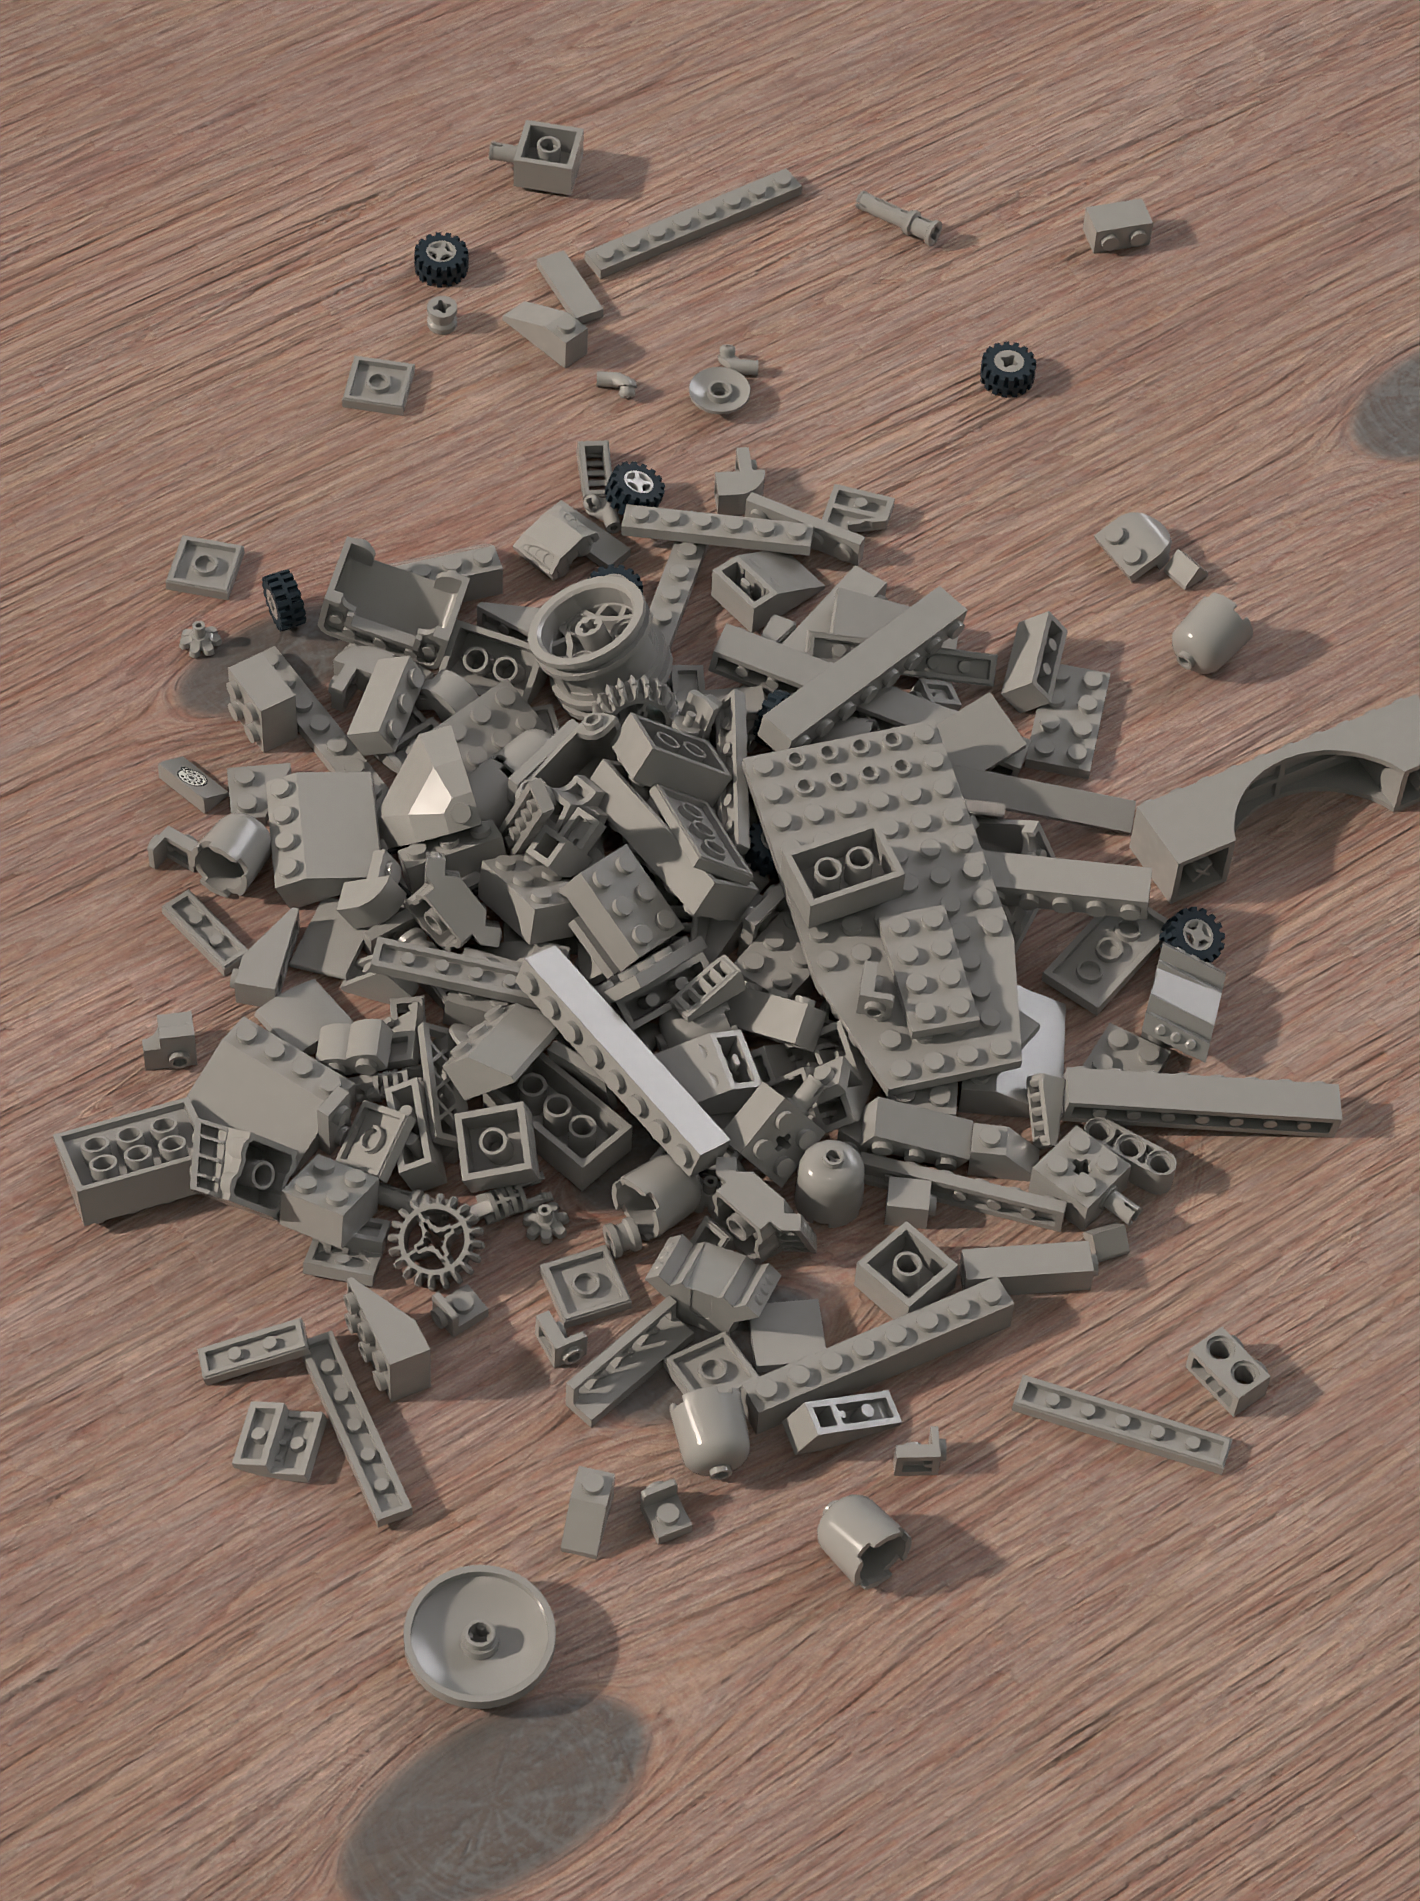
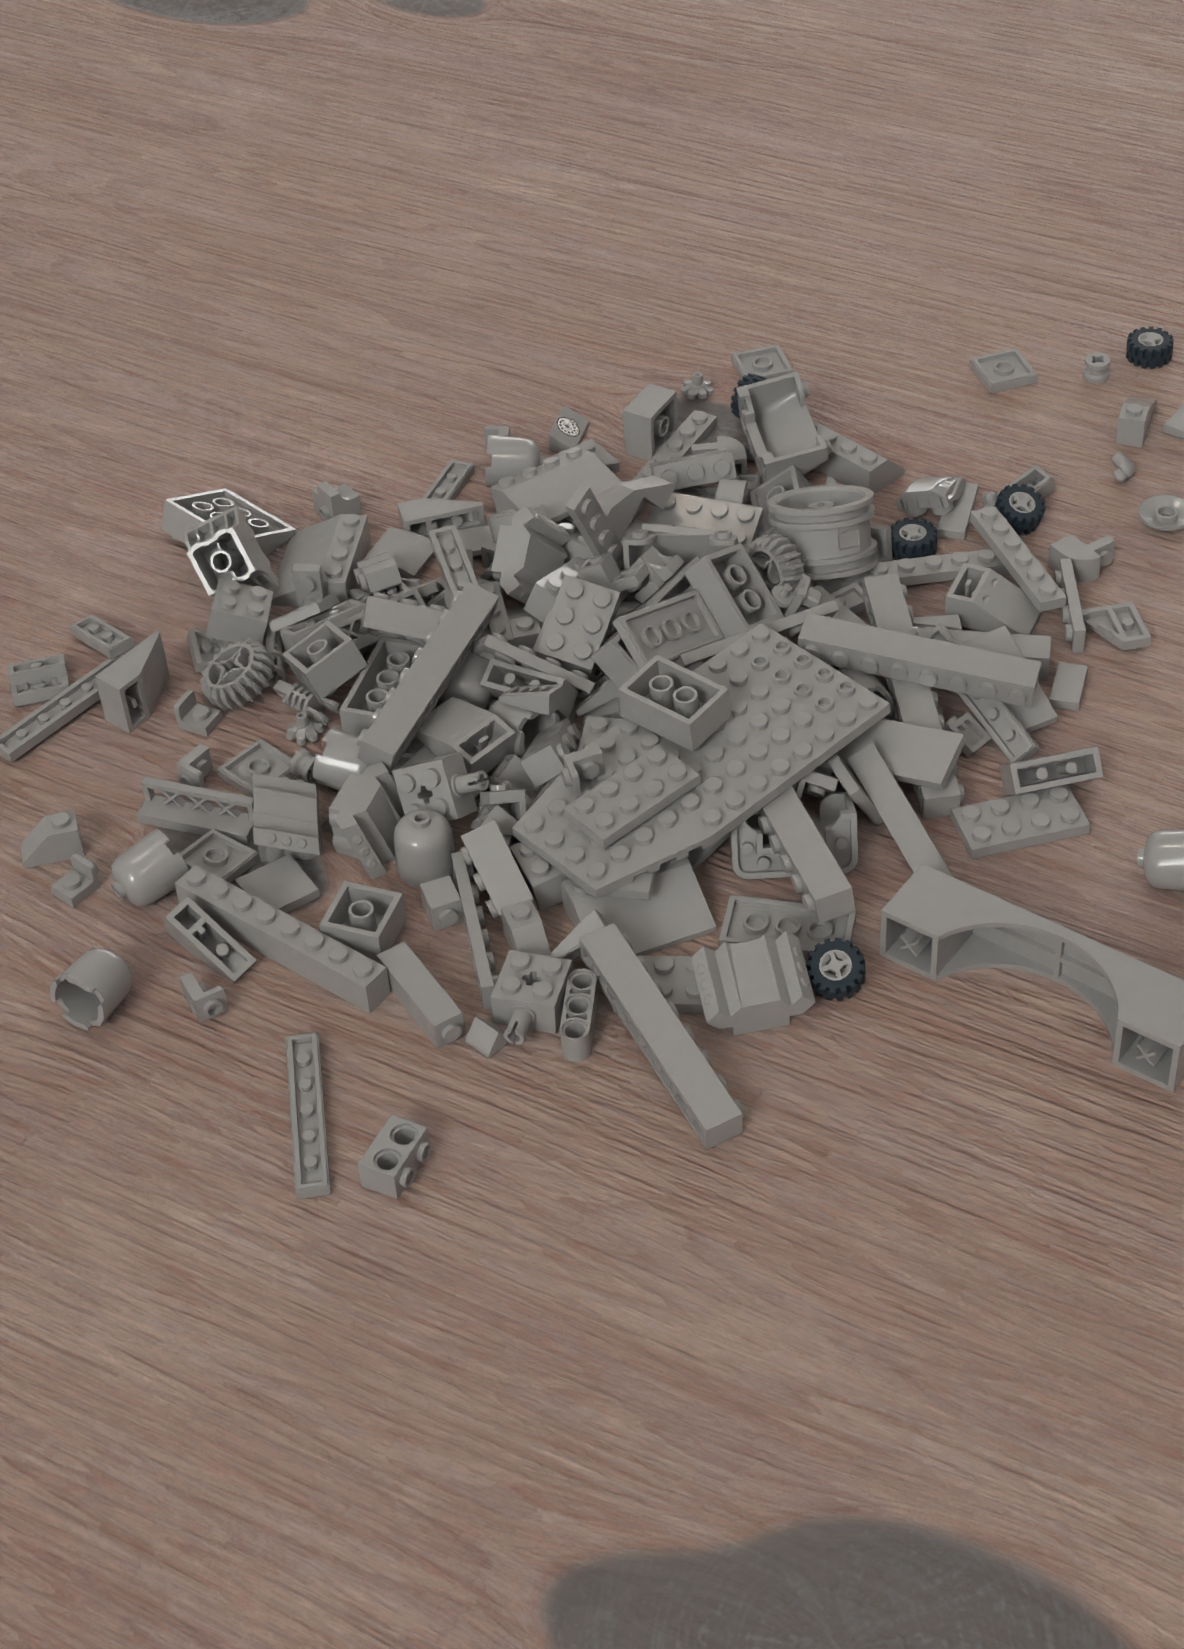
camera: 70 degrees right, 10 degrees down
none -> light grey tile [1049,662,1088,711]

